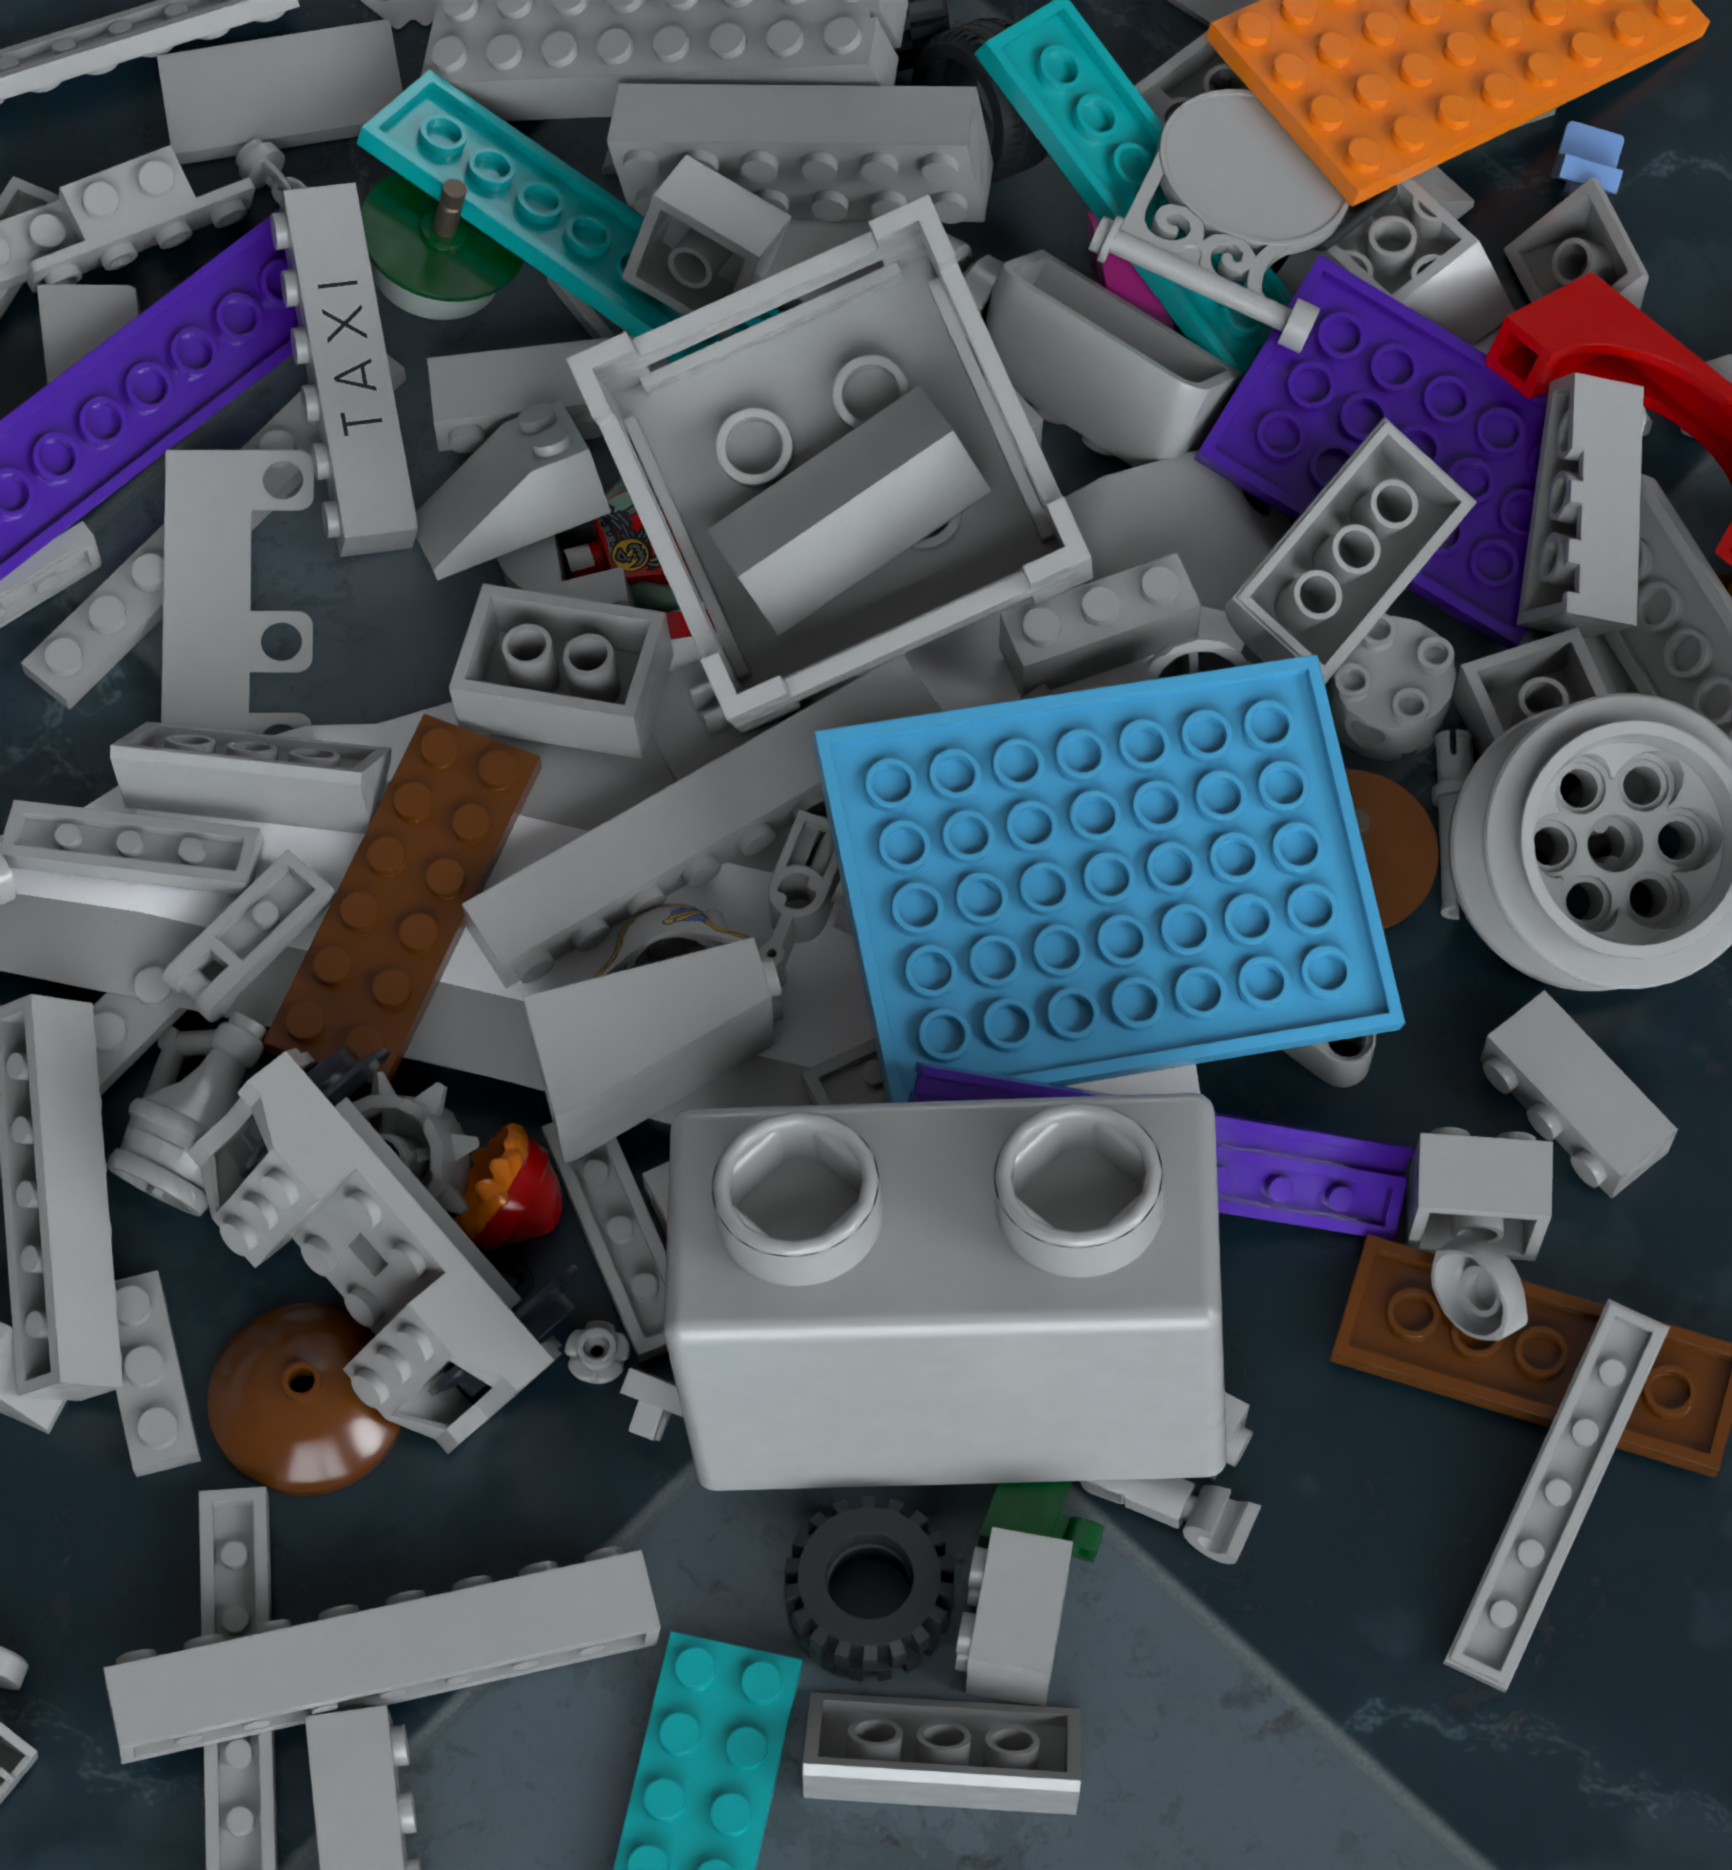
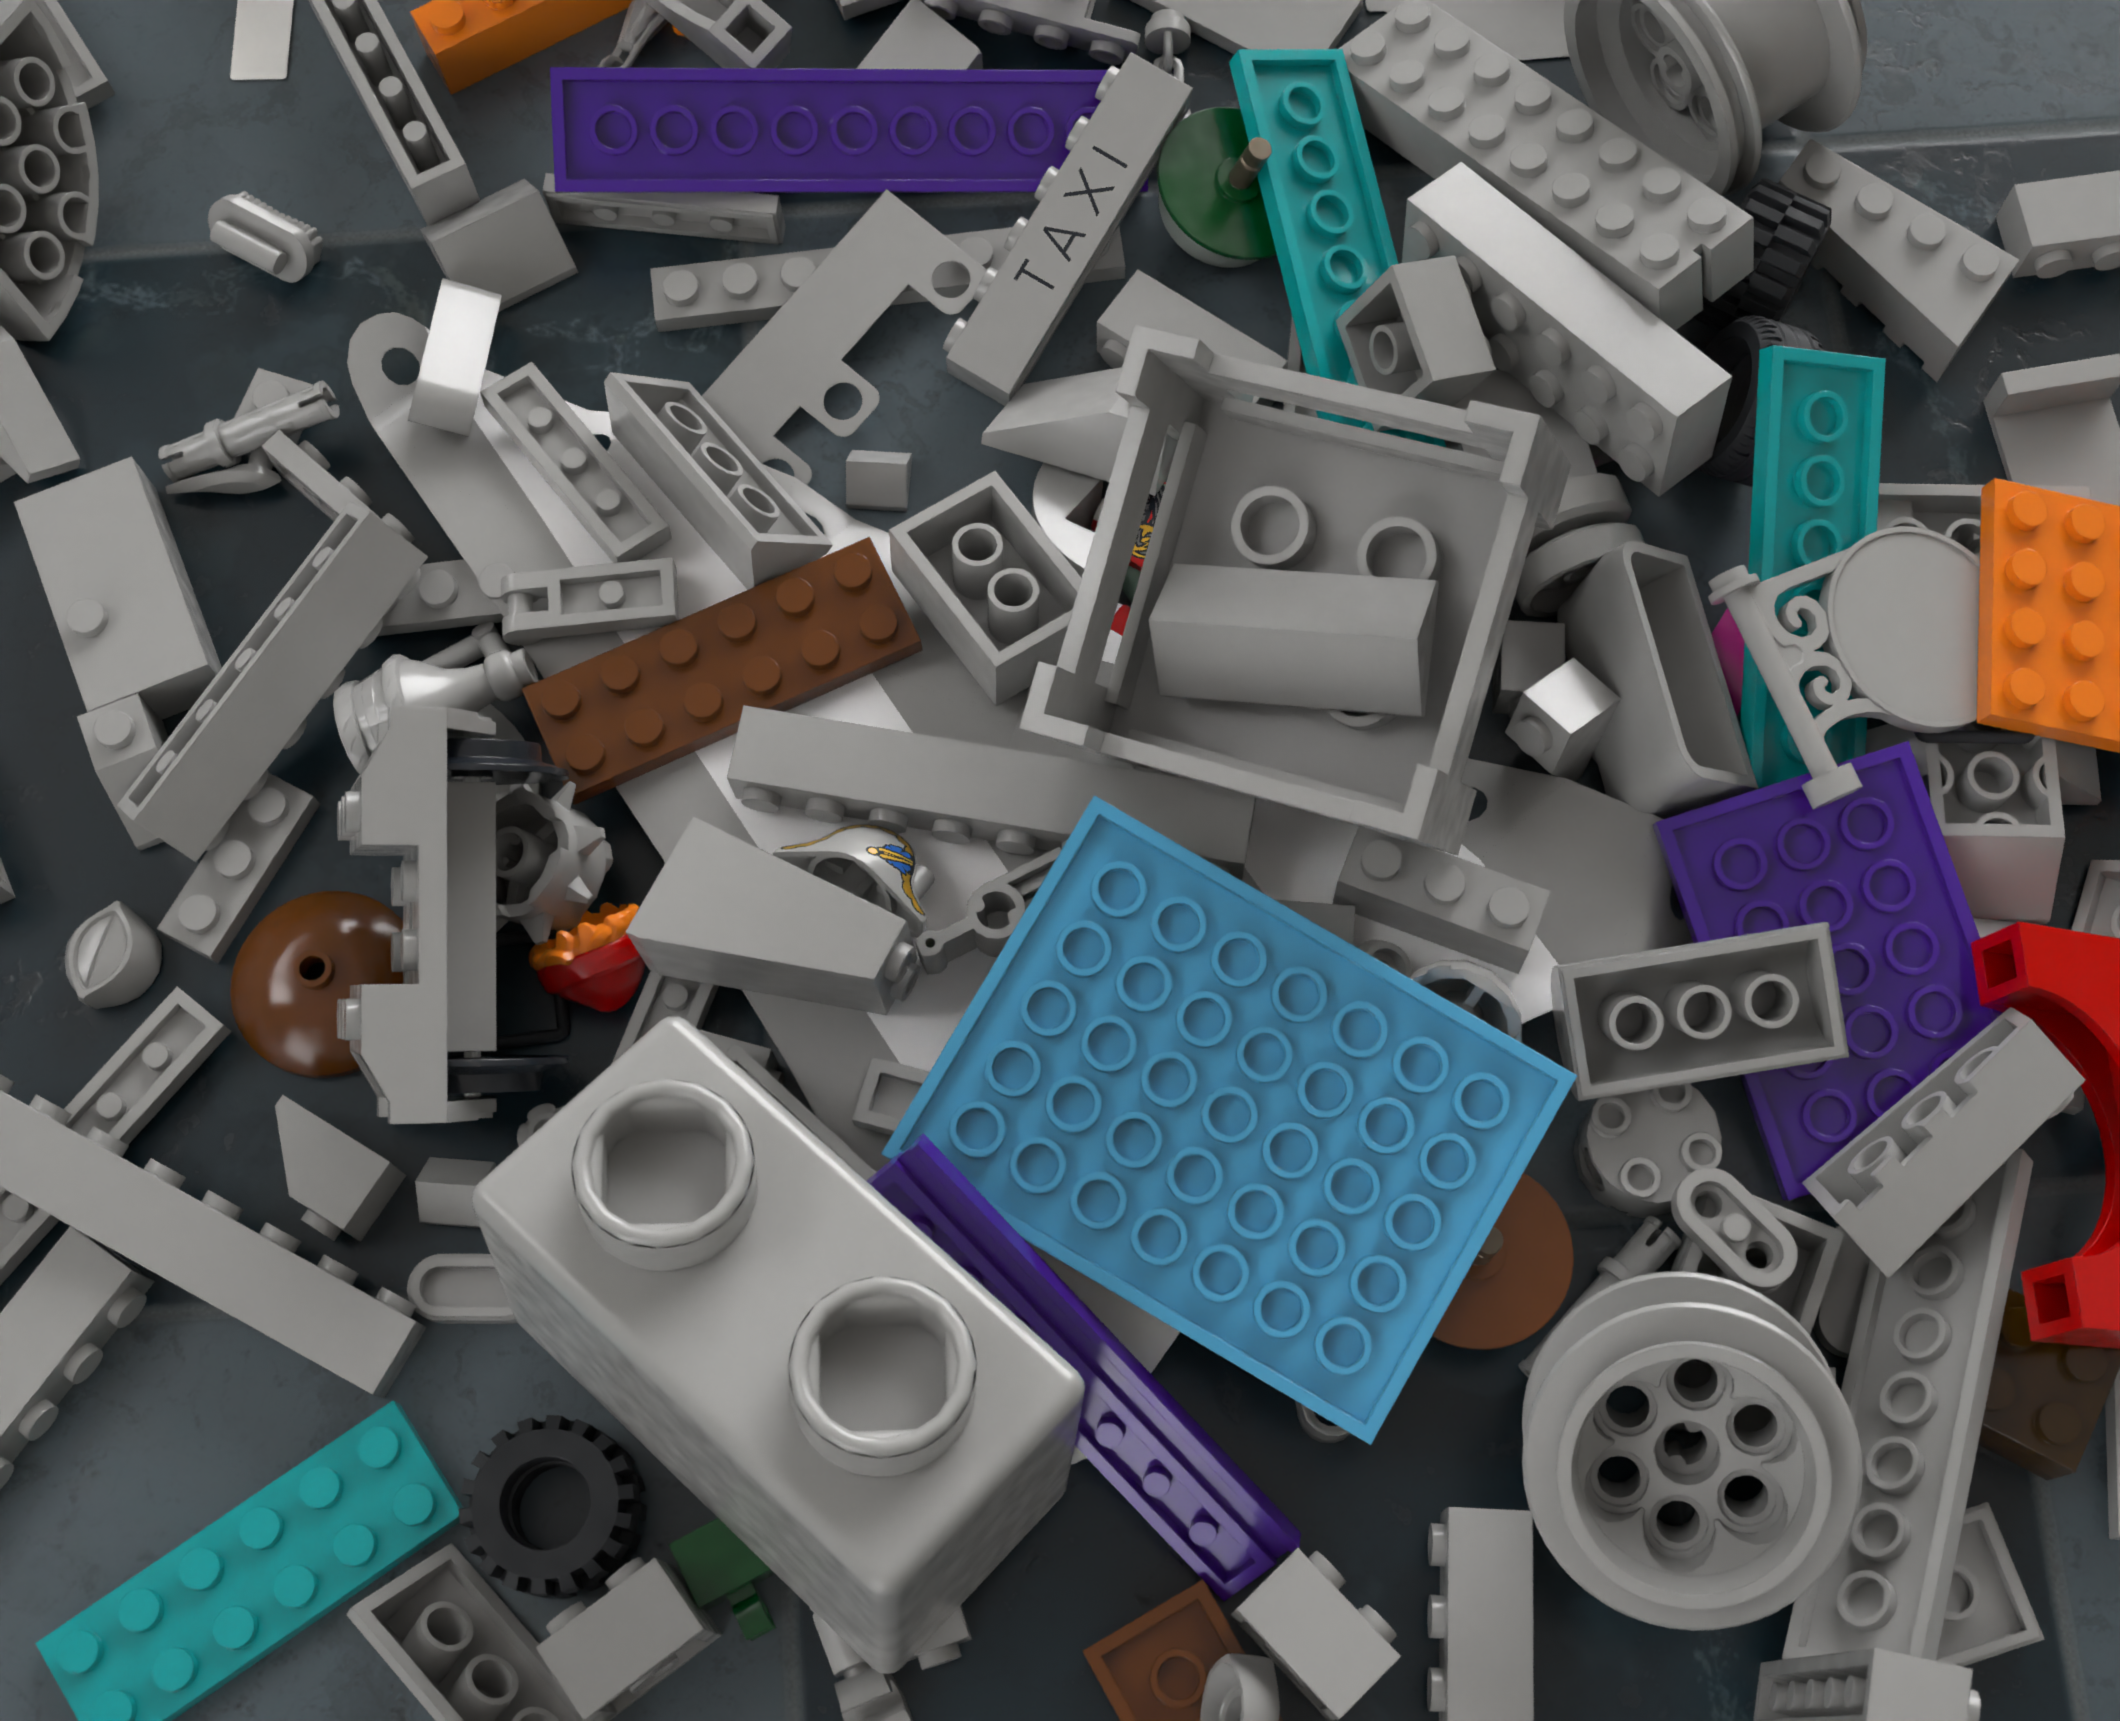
camera: 45 degrees right, 5 degrees up
none -> light grey hat [65,901,162,1009]
none -> light grey slope [275,1095,407,1242]
none -> light grey tile [407,1254,518,1324]
none -> light grey slope [415,1157,496,1228]
none -> light grey slope [846,450,912,512]
none -> light grey slope [1505,657,1621,782]
none -> light grey plate [1671,1168,1798,1292]

